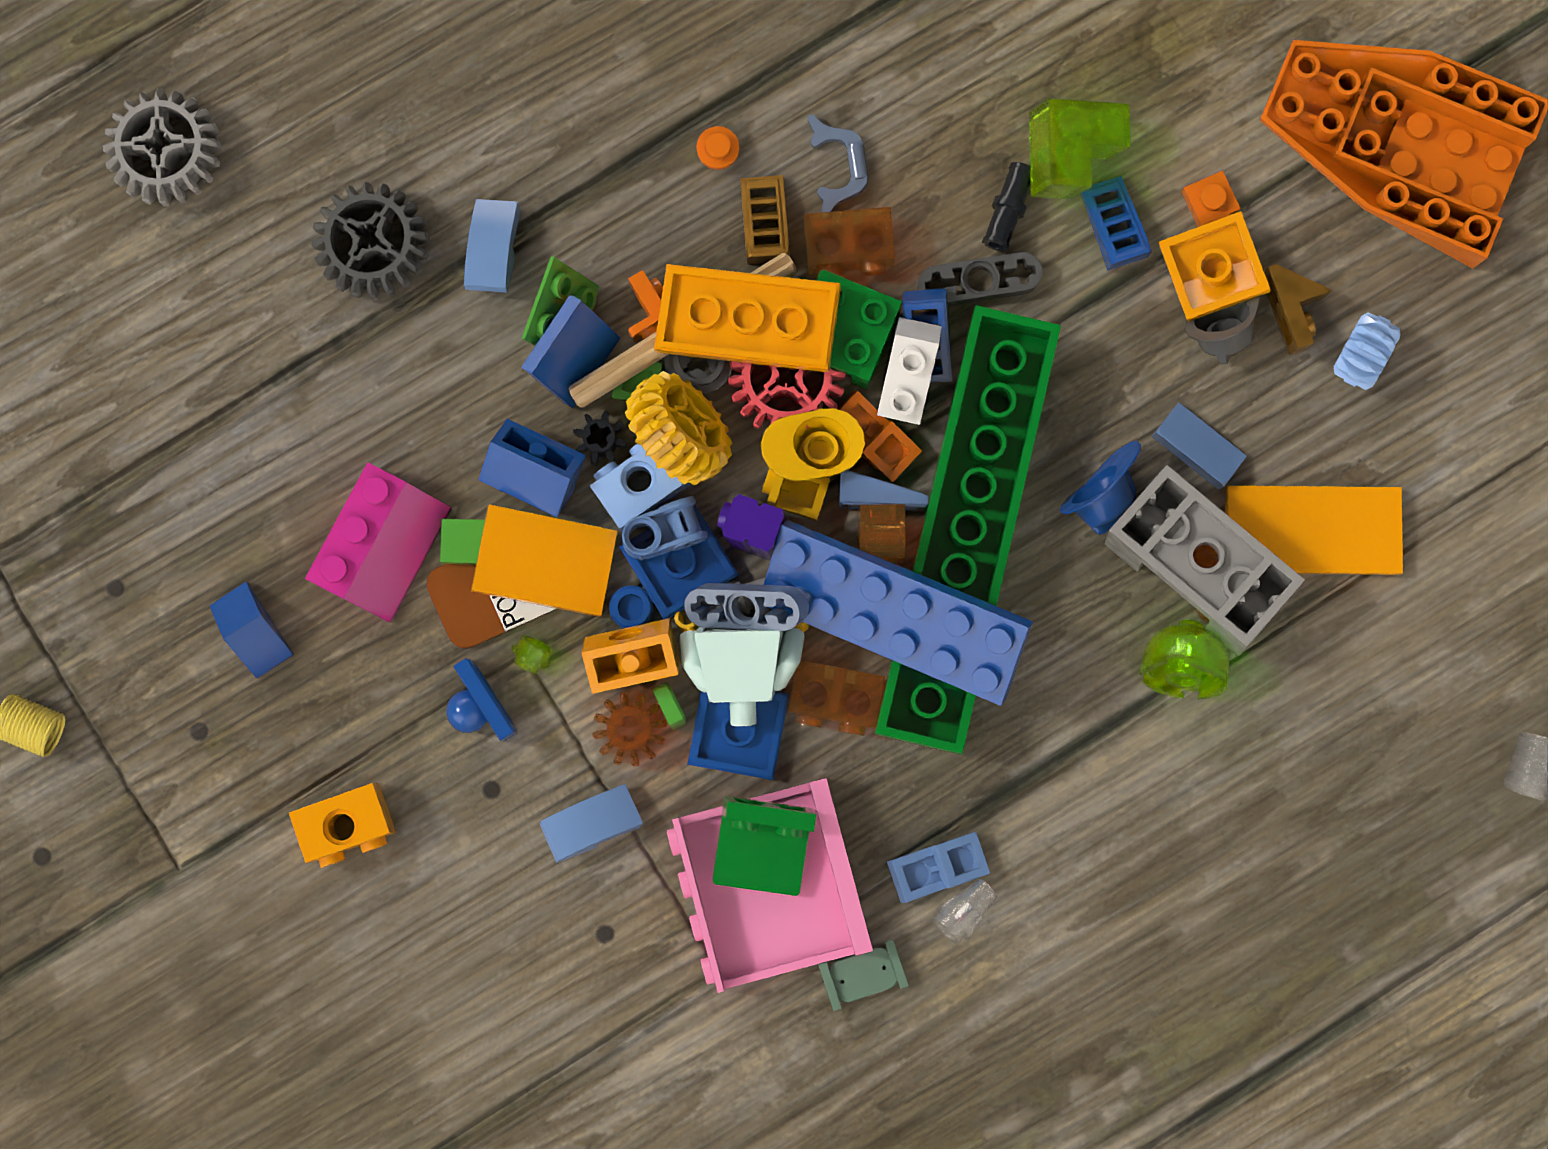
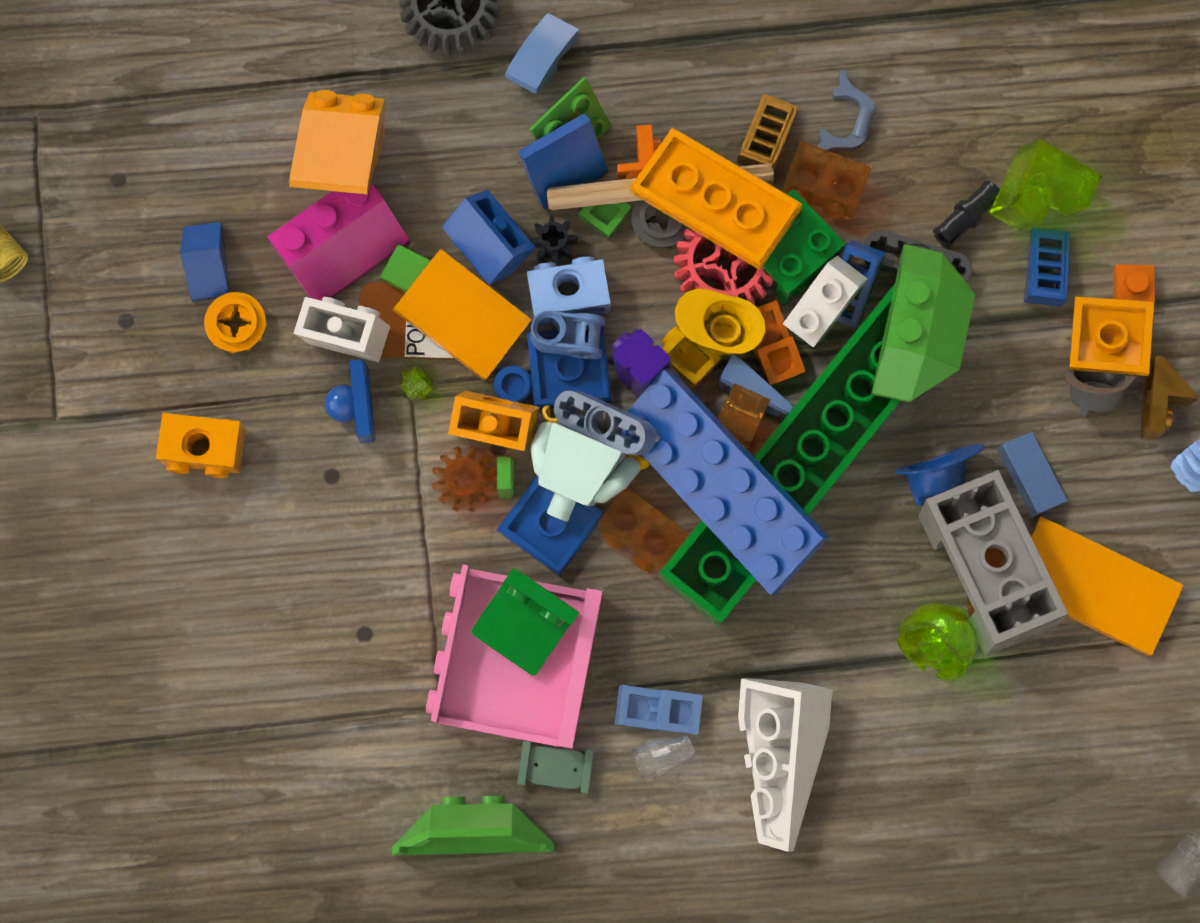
camera: 25 degrees right, 5 degrees down
medium blue slope [539,784,643,863] -> none
yellow gear [625,371,732,486] -> none
orange plate [696,126,739,170] -> none
none -> light orange gear [204,292,267,354]
none -> light orange slope [289,90,385,194]
none -> white brick [293,297,390,363]
none -> bright green wedge [392,796,555,855]
none -> white wedge [738,678,832,852]
none -> bright green wedge [871,244,975,403]

